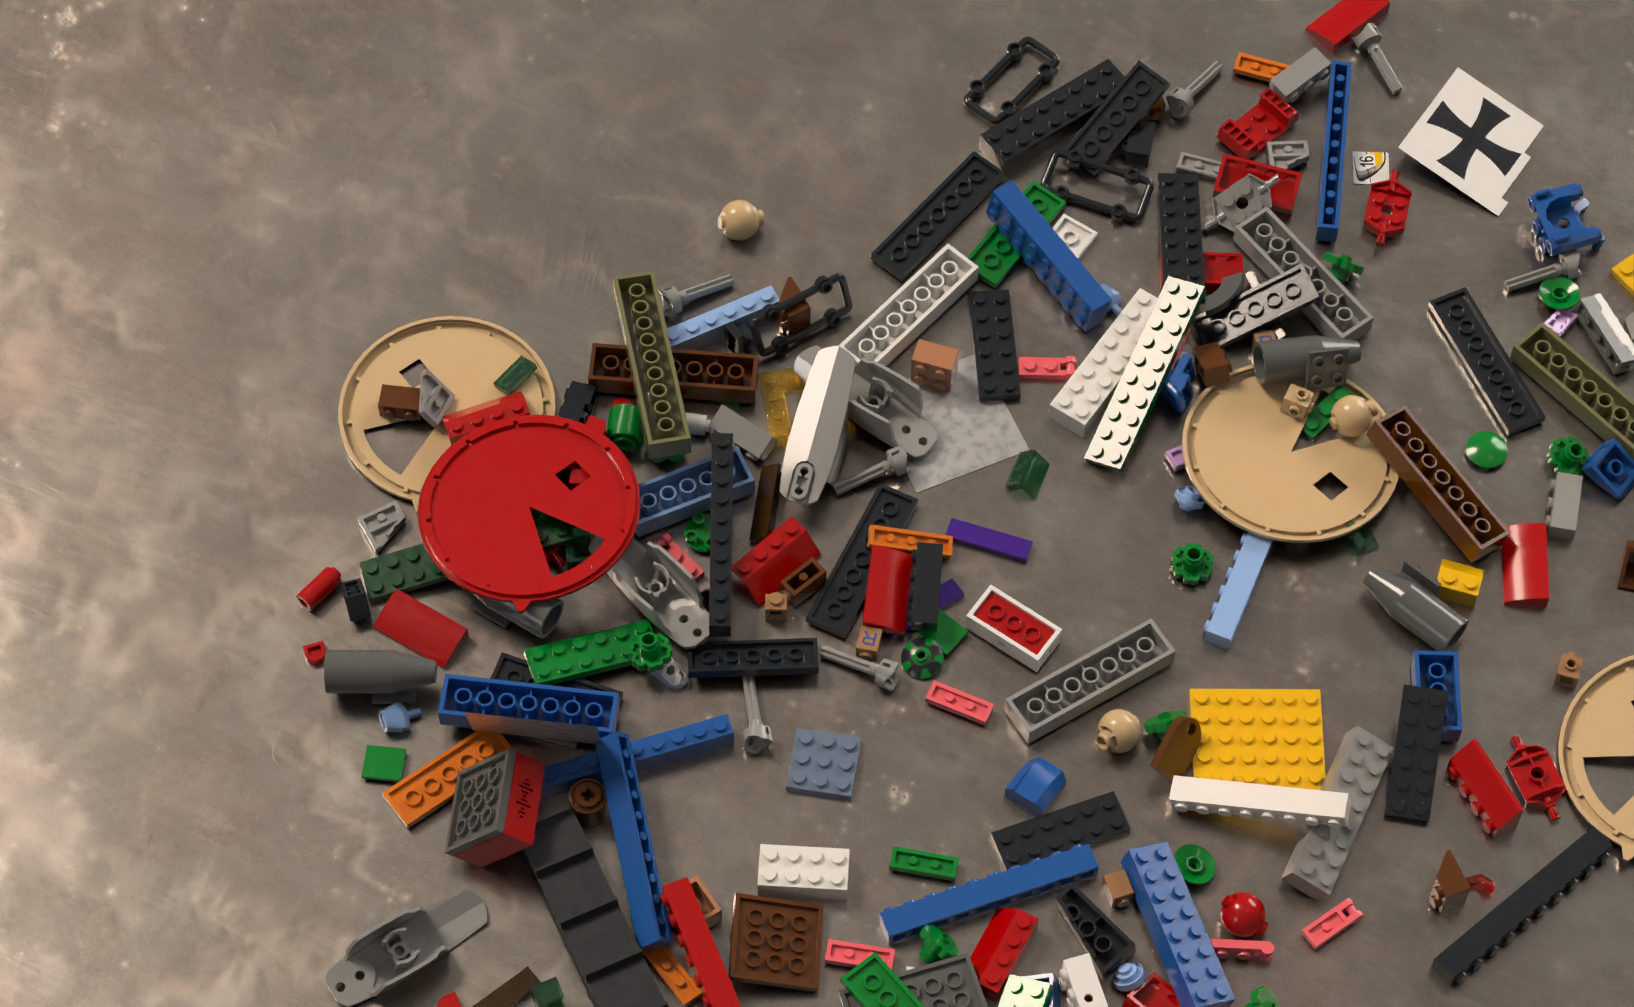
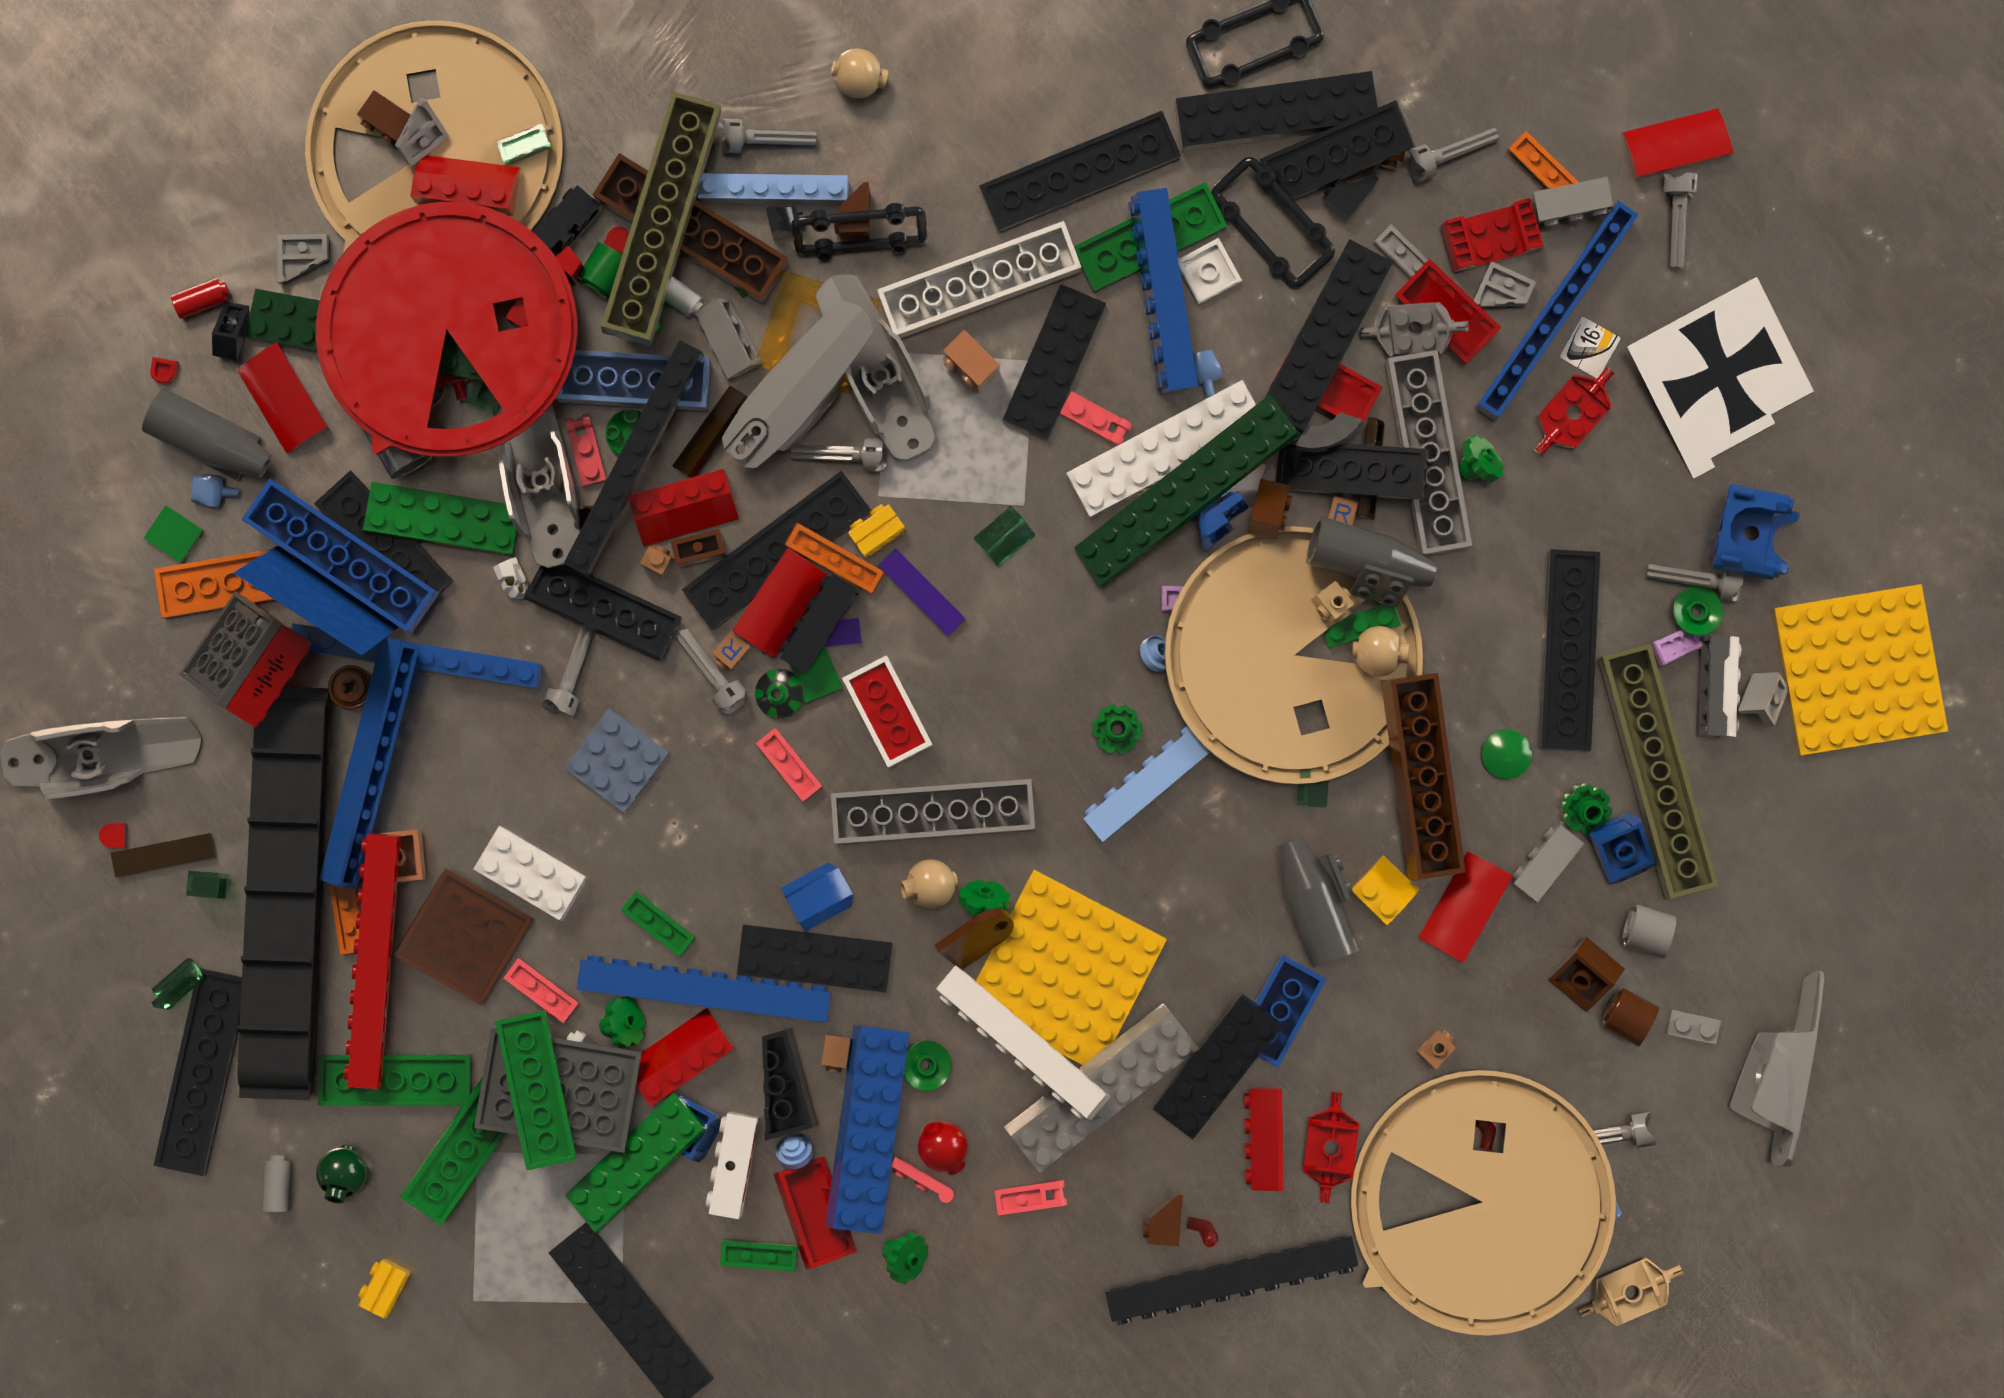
camera: 25 degrees right, 25 degrees up
green plant [628,632,673,672] -> none
none -> yellow brick [848,504,906,559]

